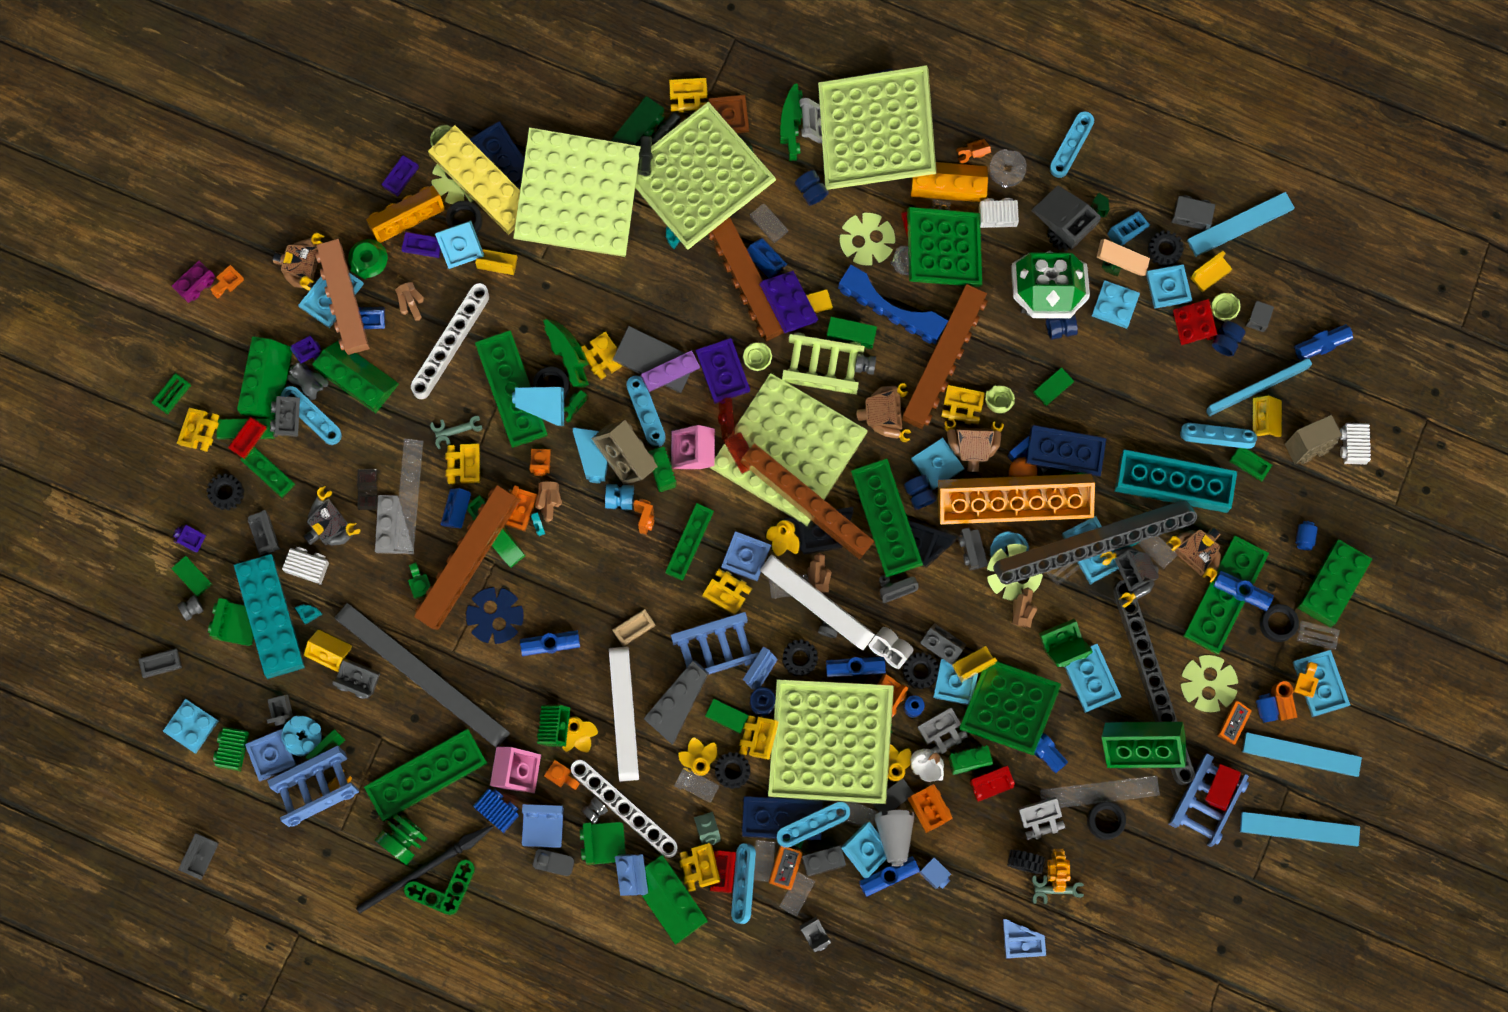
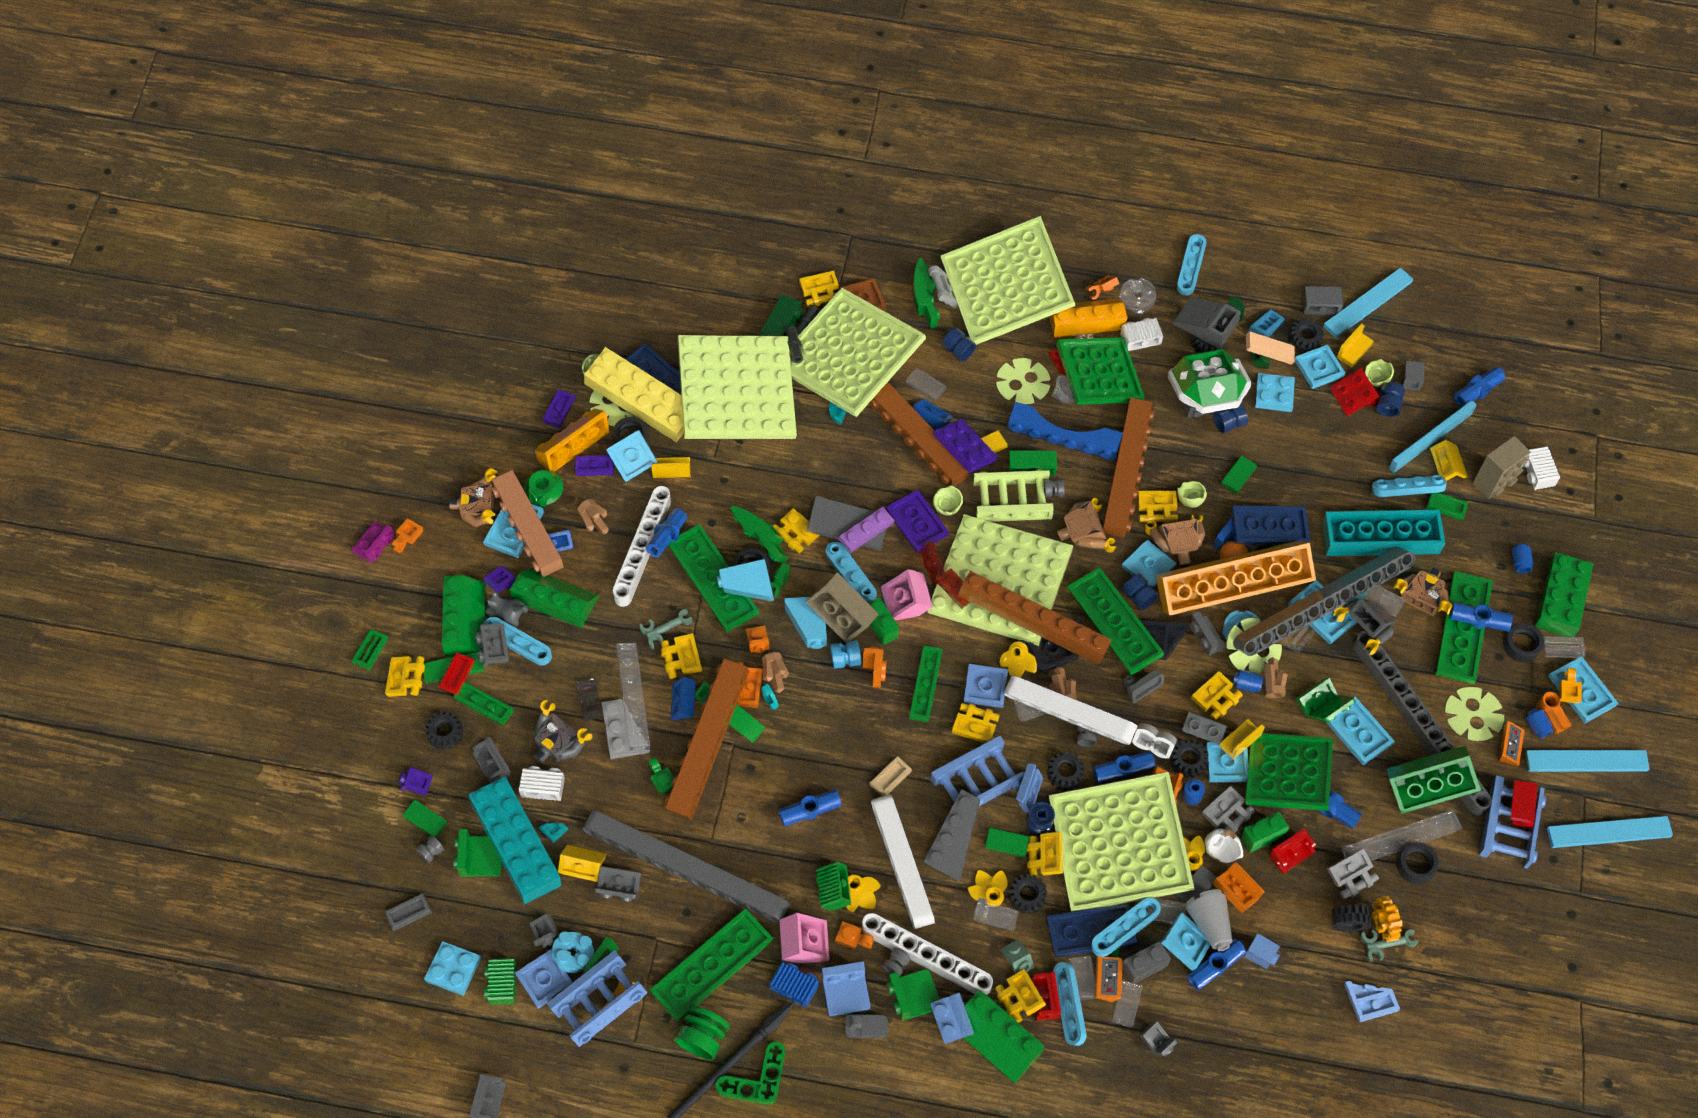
camera: 10 degrees left, 15 degrees down
dark blue piece [466,587,523,644] -> none
none -> blue piece [646,508,687,557]
none -> yellow plate [1191,671,1243,721]
none -> blue brick [1233,669,1263,693]

